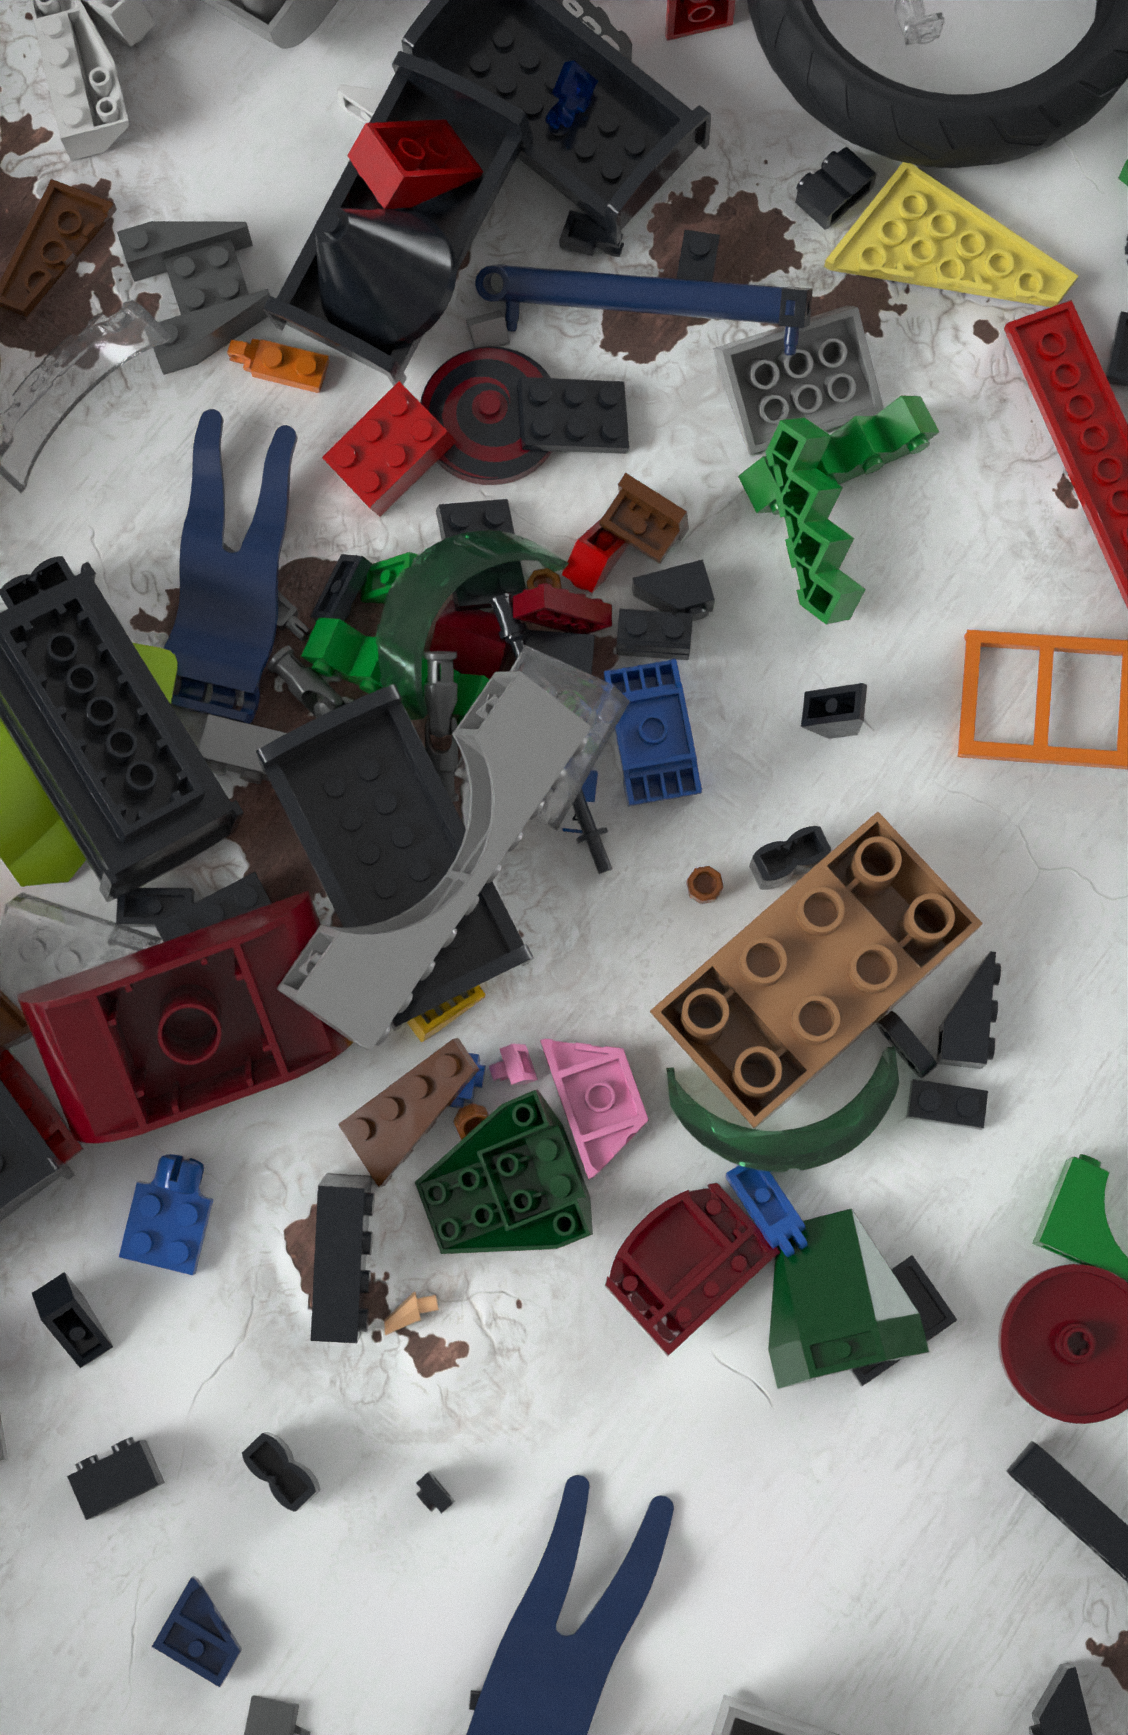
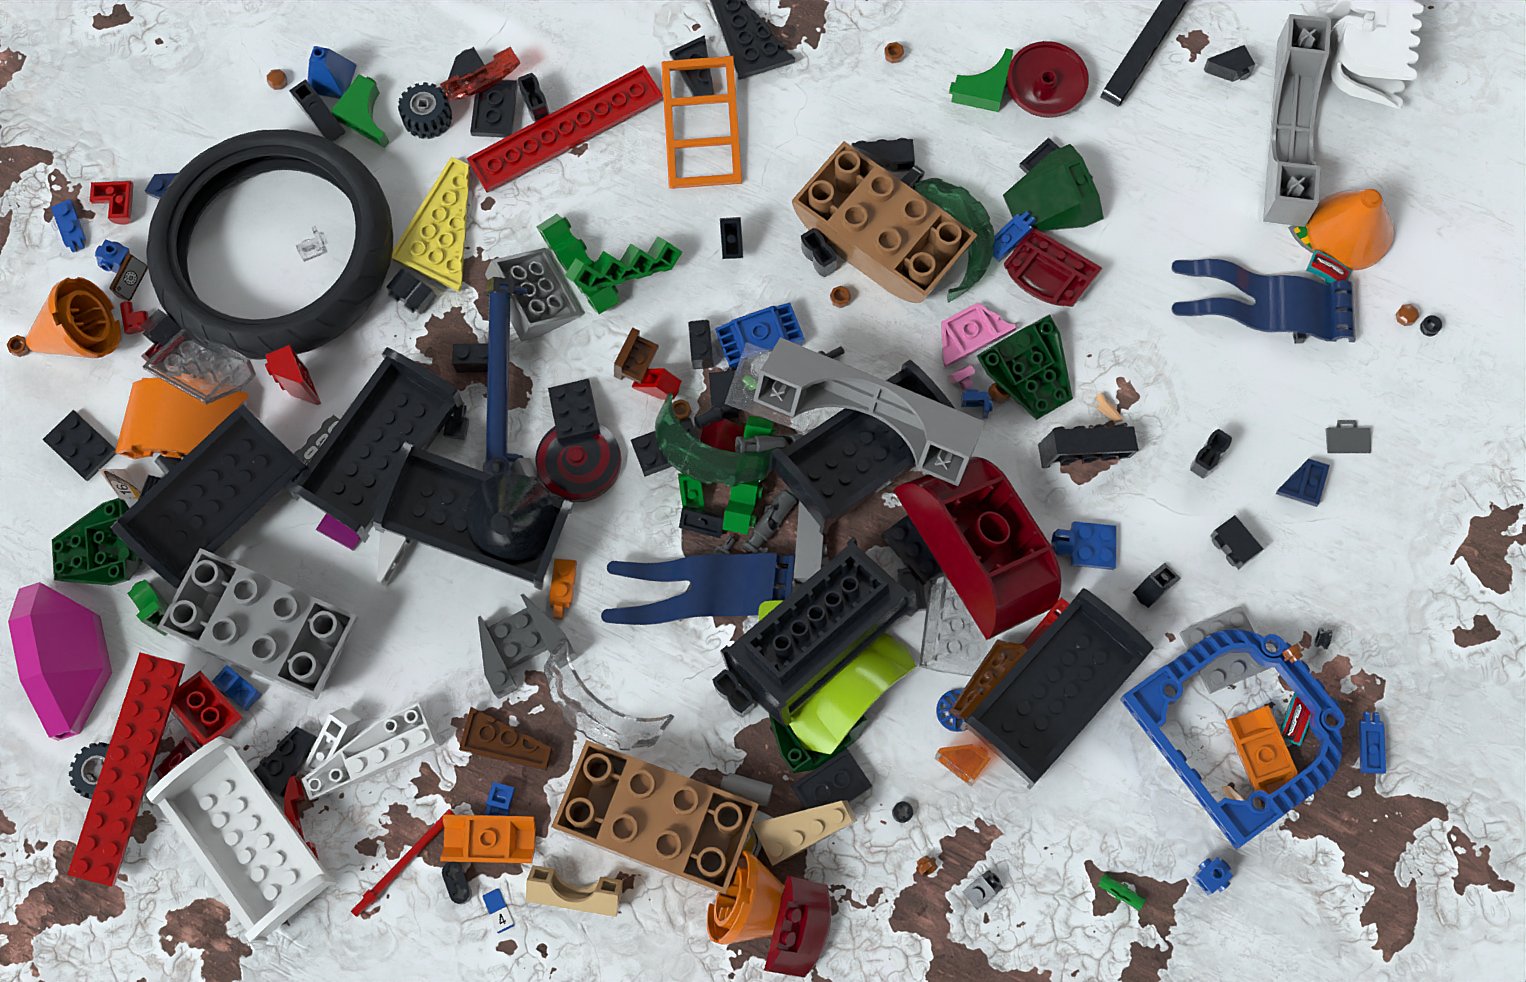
camera: 95 degrees left, 5 degrees down
red brick [322,381,457,517] -> none
reddish brown wing [338,1038,479,1188] -> none
red slope [347,119,483,209] -> none
black plate [416,1471,455,1514] -> none
dark red piece [513,583,612,634] -> none
clear blue plate [545,61,598,130] -> none
black slope [632,559,715,621] -> none
black plate [906,1079,988,1130] -> none

